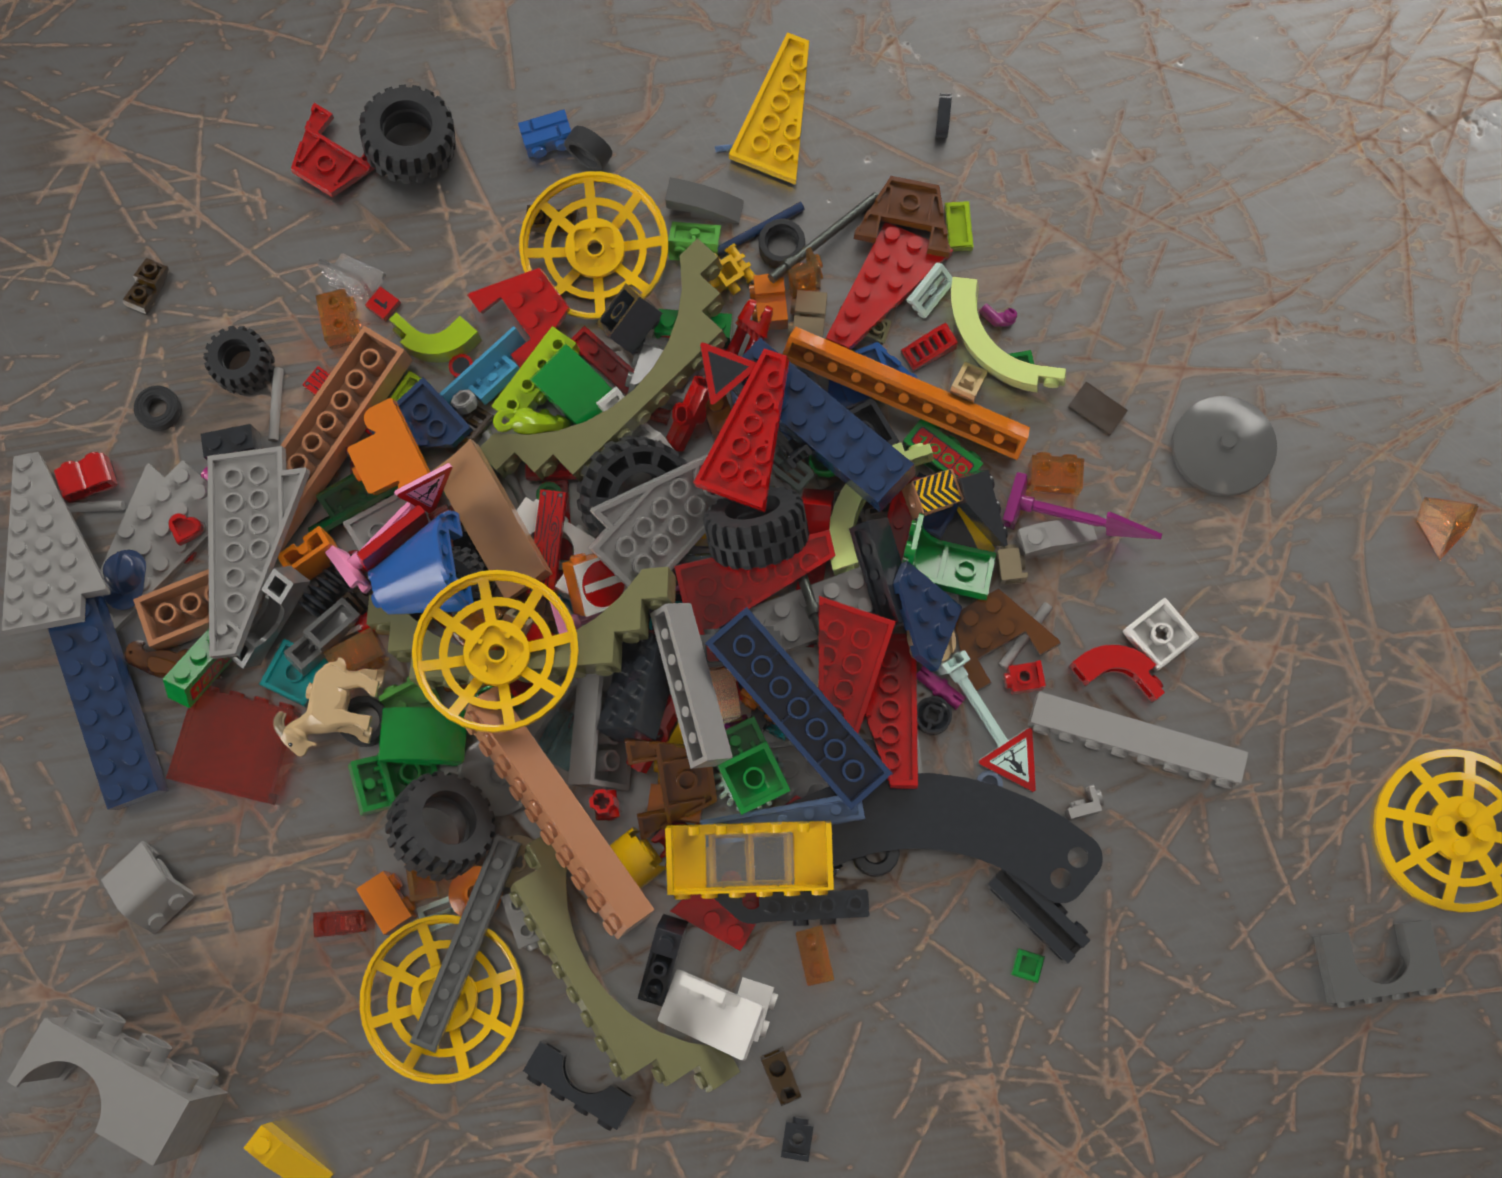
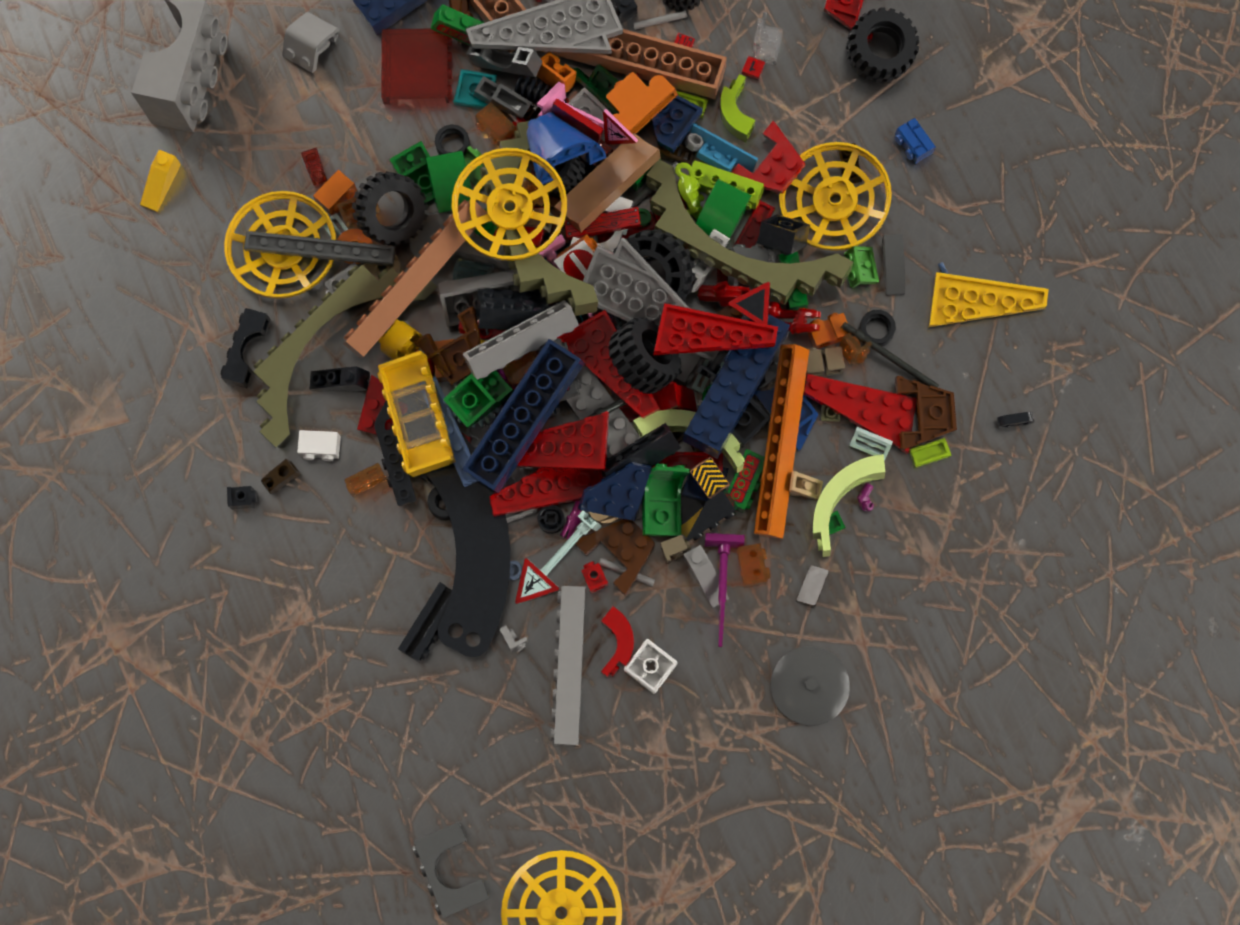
camera: 70 degrees right, 0 degrees up
tan animal [273,657,386,757] -> none
clear orange brick [315,288,362,350] -> none
tile [448,354,473,379] -> none
black tyre [564,125,613,171] -> none
red piece [589,789,622,821] -> none
white bracket [658,969,765,1061] -> none
yellow piece [708,243,755,296] -> none
dark blue bar [718,201,805,257] -> none
red slope [900,322,958,372] -> none
green tile [1011,948,1045,983] -> none
clear orange slope [1417,497,1479,560] -> none

